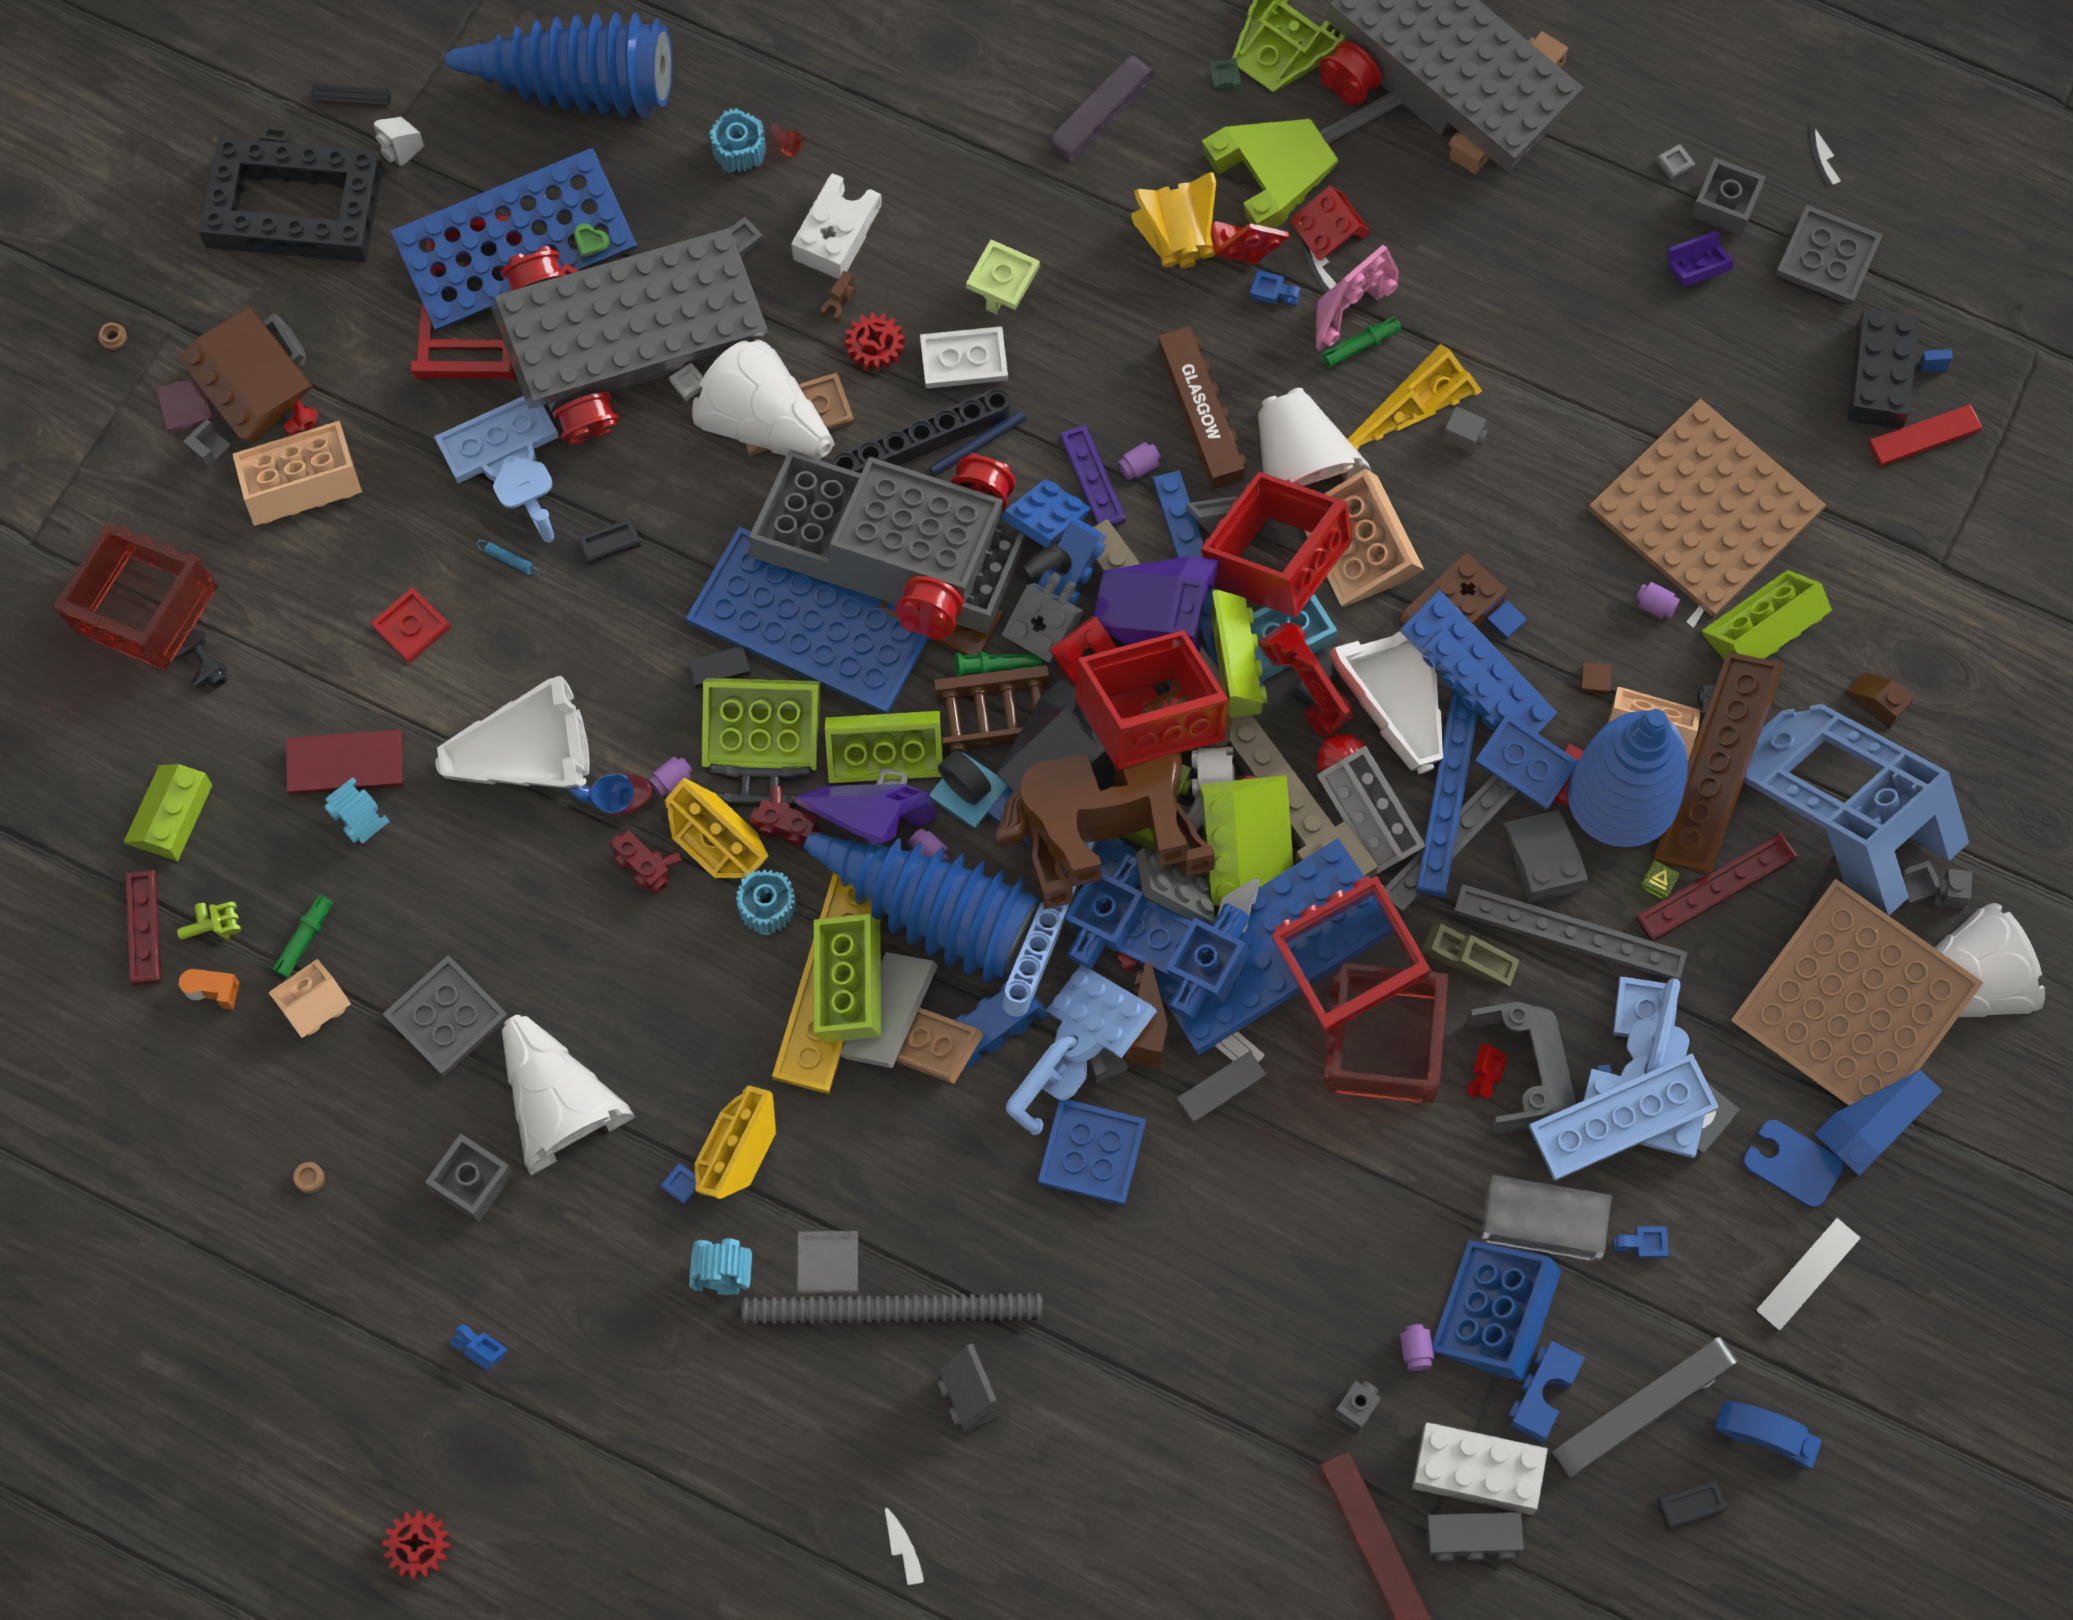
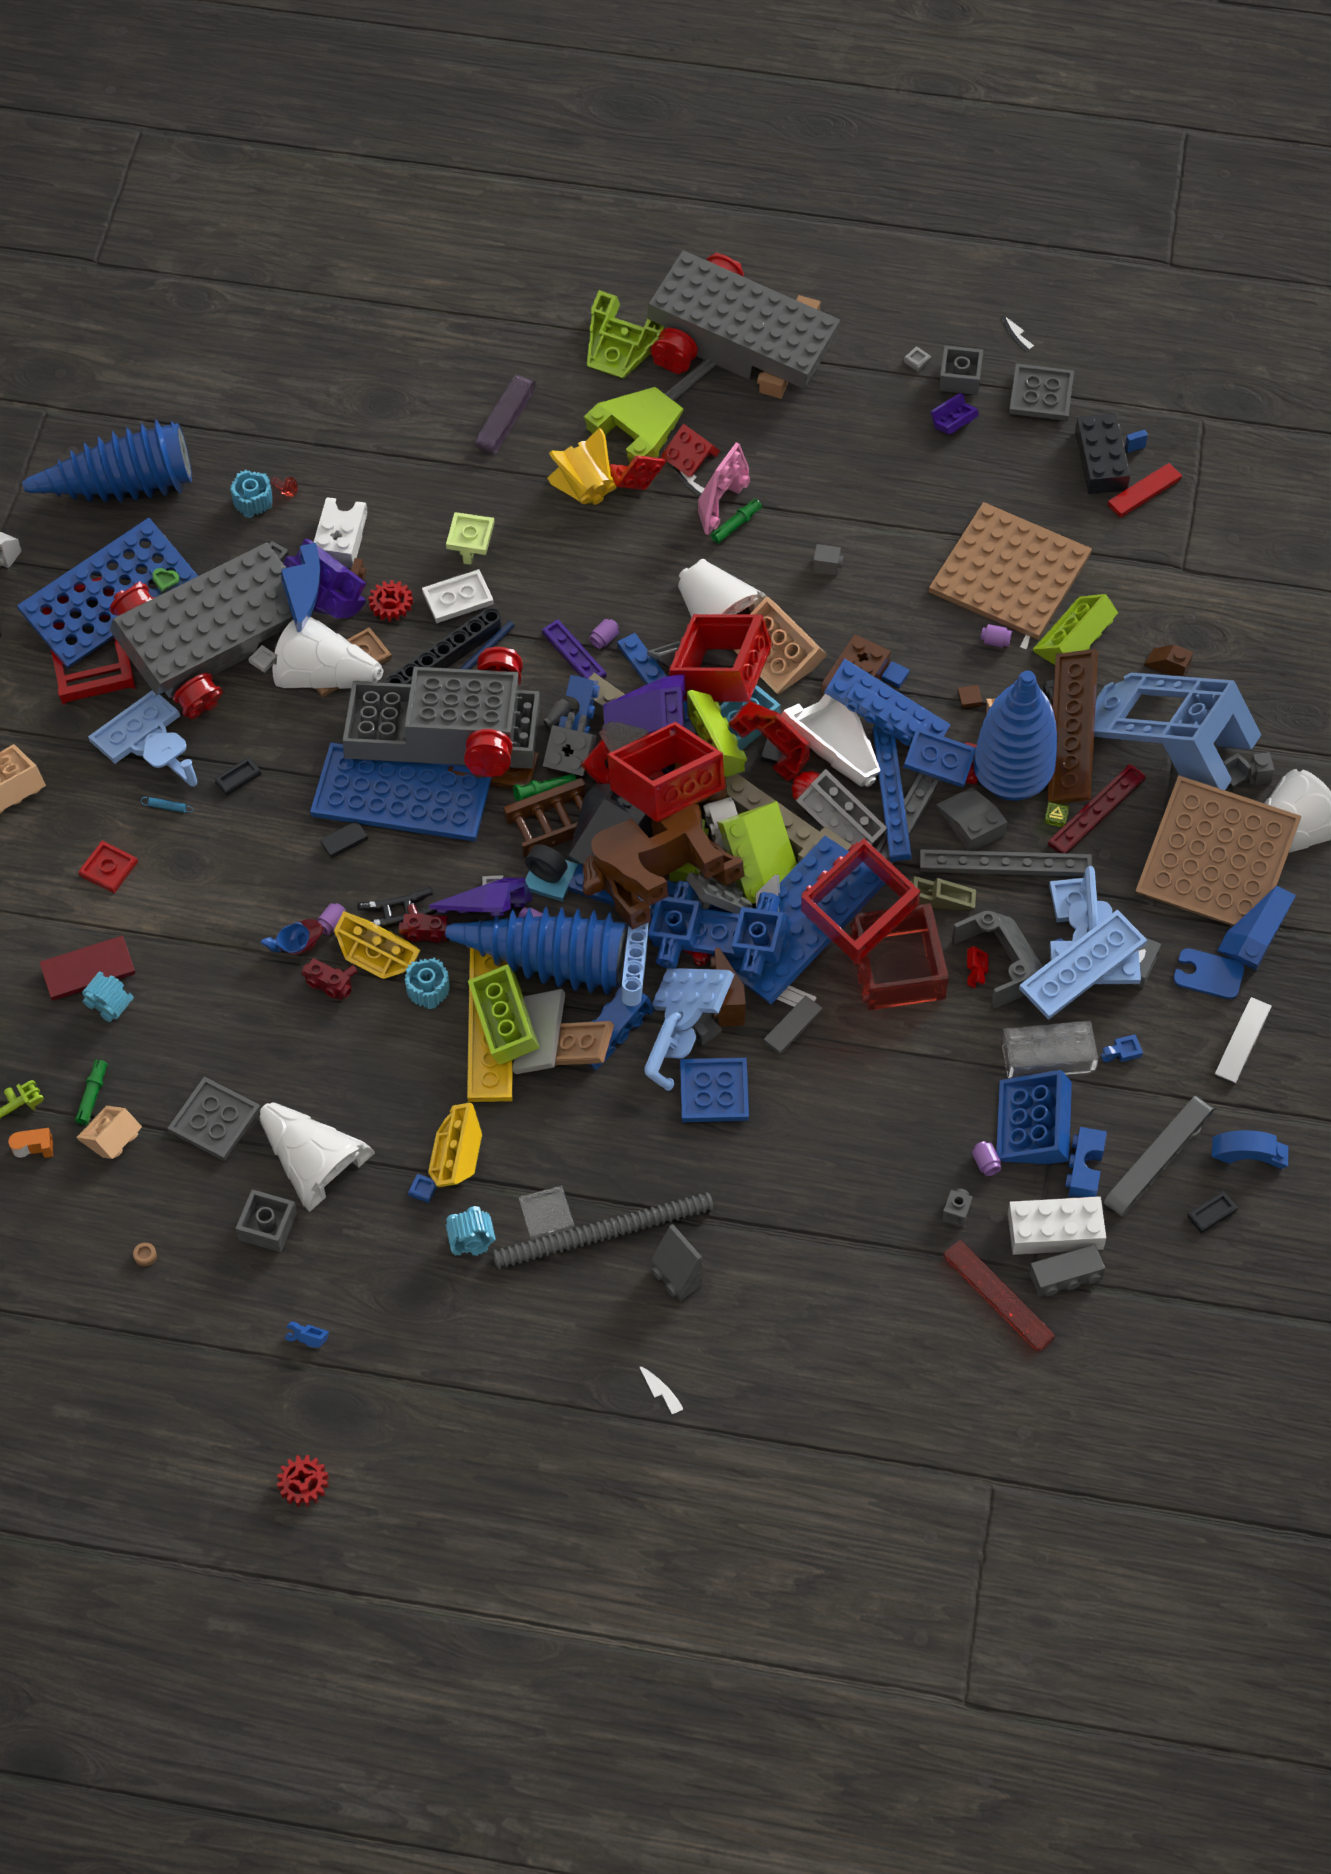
camera: 15 degrees left, 10 degrees down
white cone [435,676,590,789] -> none
lime slope [702,678,820,770] -> none
lime slope [825,711,942,783] -> none
blue plate [1001,479,1091,549] -> none
reddish brown brick [1158,326,1247,490] -> none
clear green plate [1209,58,1241,90] -> none
blue plate [1250,270,1300,306] -> none
yellow wedge [1347,344,1482,450] -> none
none -> blue slope [281,543,320,632]
none -> dark purple piece [283,539,367,618]
none -> clear smoke slope [599,721,650,753]

